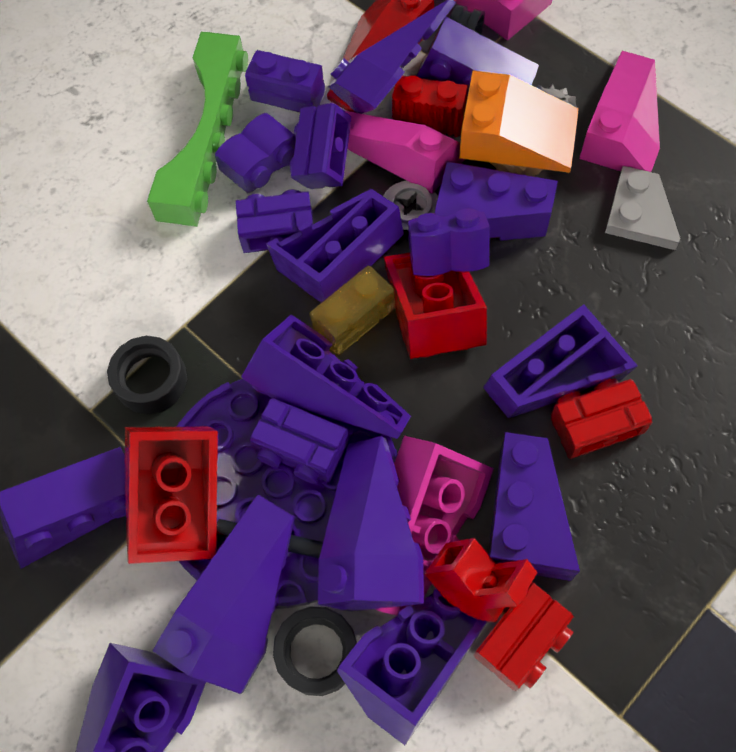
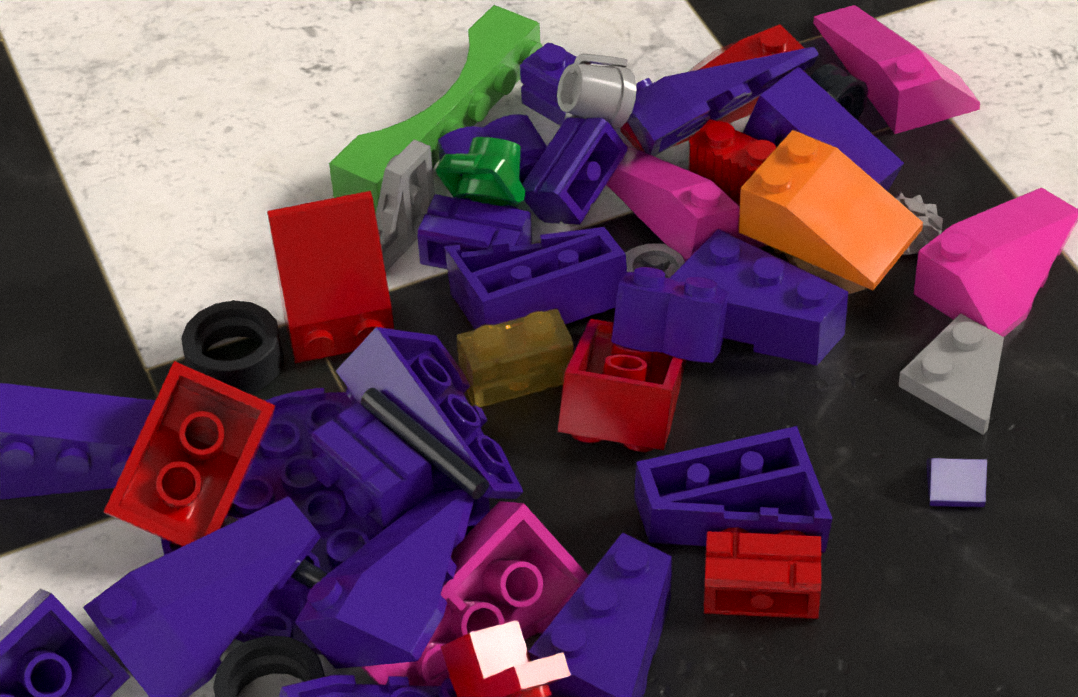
camera: 20 degrees right, 20 degrees down
none -> red slope [267,191,394,363]
none -> black bar [361,387,489,499]
none -> light grey wing [376,140,435,272]
none -> green piece [435,137,525,207]
none -> light grey piece [557,54,636,131]
none -> slope [927,458,987,507]

